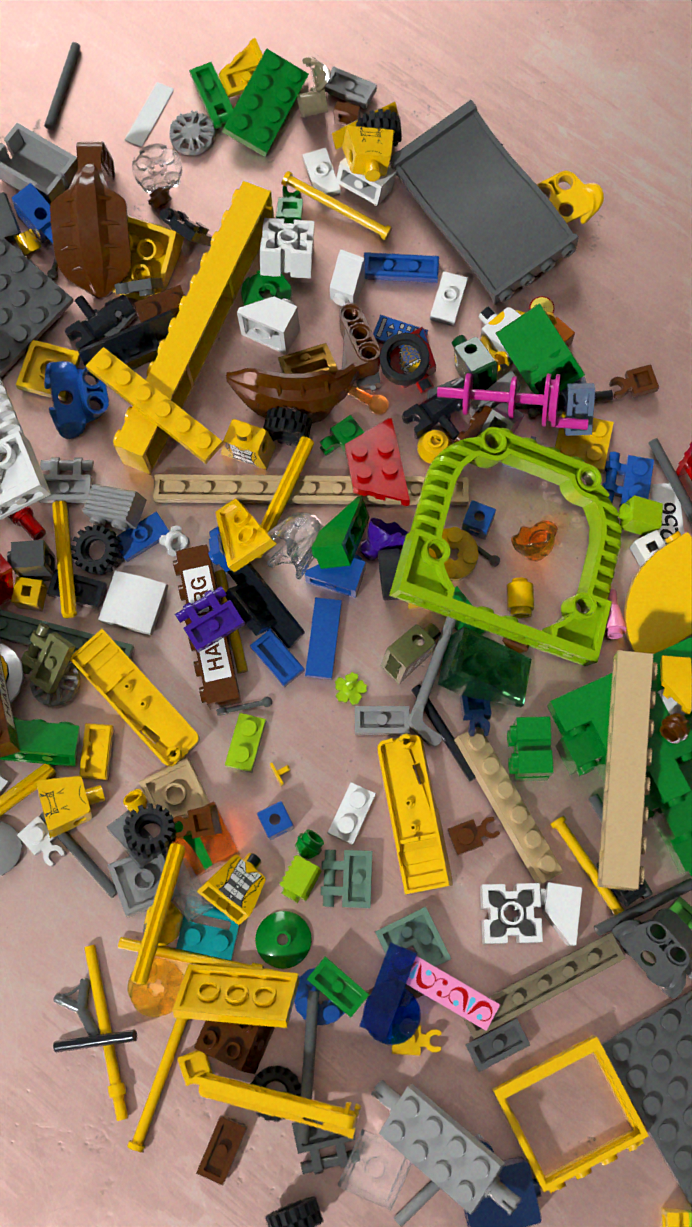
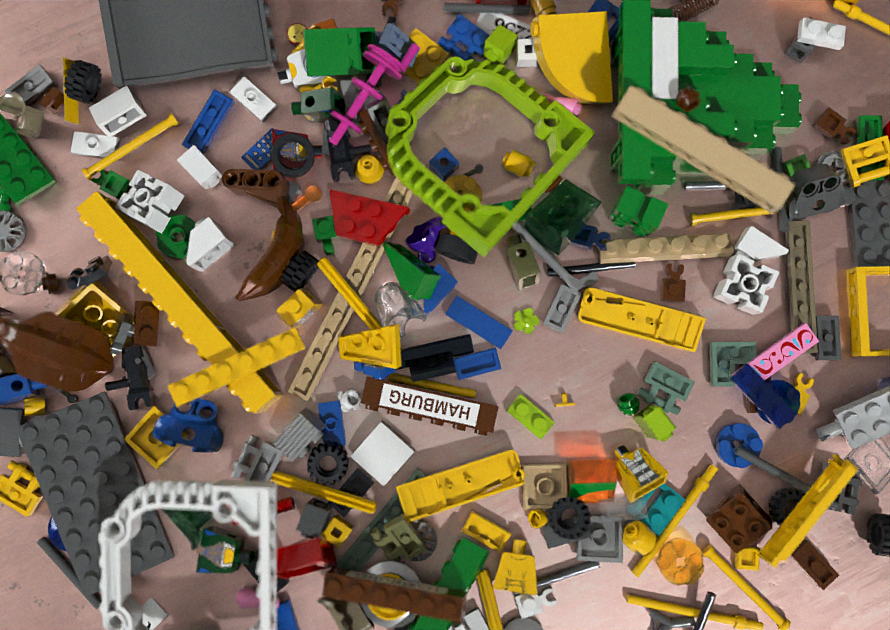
camera: 70 degrees left, 10 degrees up
black bracket [78,310,174,370] -> none
yellow axle [131,843,186,985] -> none
yellow plate [172,964,300,1028] -> none
reddish brown plate [173,805,222,839] -> none
dark purple plate [175,586,245,653] -> none
dark grey hinge [216,697,272,716] -> none
green dish [255,911,312,969] -> none
blue piece [257,801,295,840] -> none
pearl gold plate [278,343,338,374] -> none
green plate [307,957,369,1018] -> none
white plate [328,782,376,845] -> none
yellow torso [342,126,393,182] -> none
clear orange hair [511,520,558,562] -> none
yellow slope [660,655,692,714] -> none

